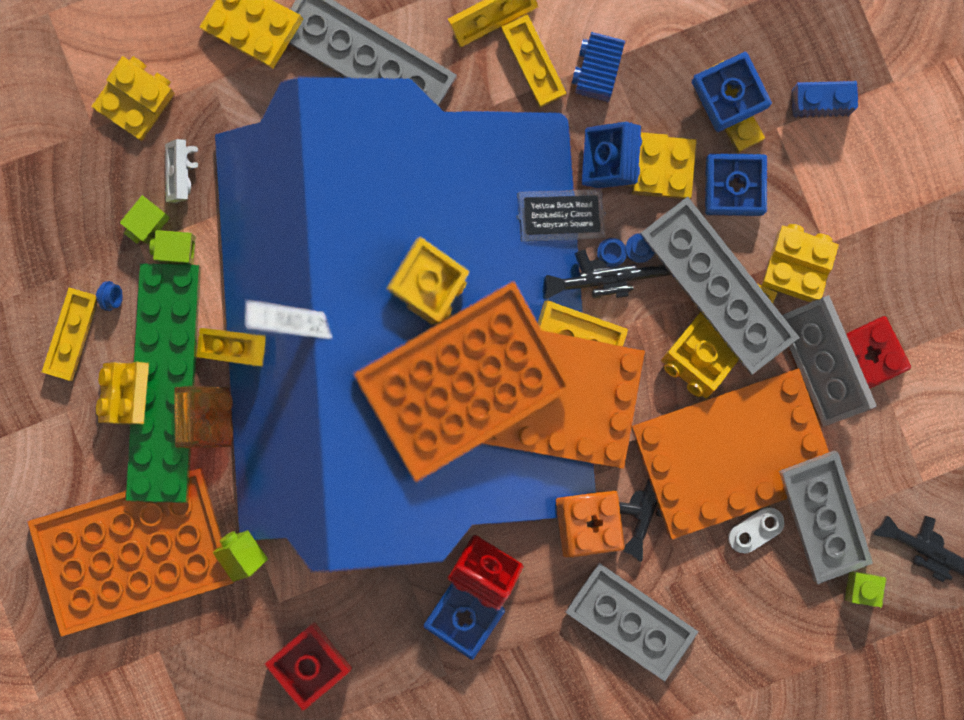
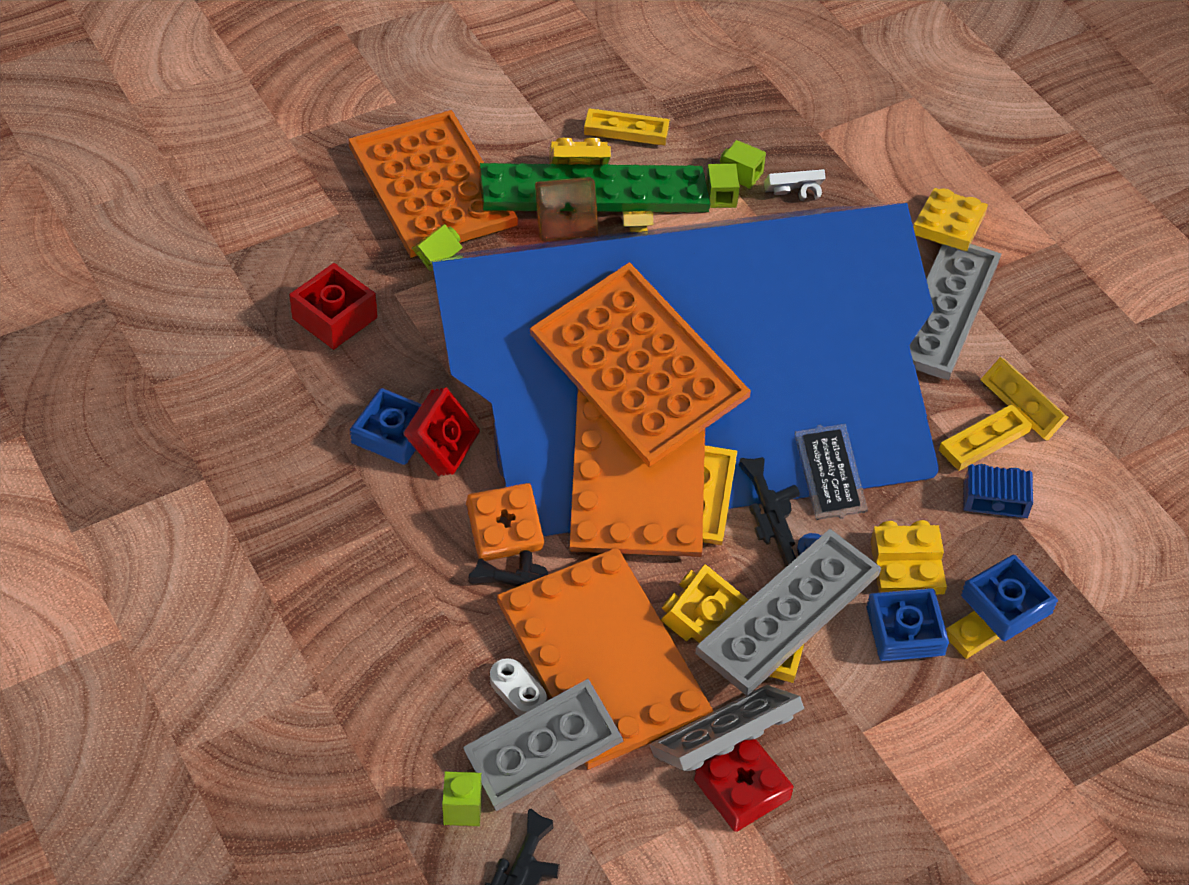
camera: 80 degrees right, 35 degrees down
yellow plate [91,56,175,141] -> none
blue plate [96,281,123,311] -> none
white sticker [247,302,331,338] -> none
yellow plate [386,237,470,325] -> none
light grey plate [565,563,698,682] -> none
blue brick [582,121,642,189] -> none
blue plate [597,238,627,268] -> none
yellow plate [761,224,839,303] -> none
blue brick [792,81,858,118] -> none

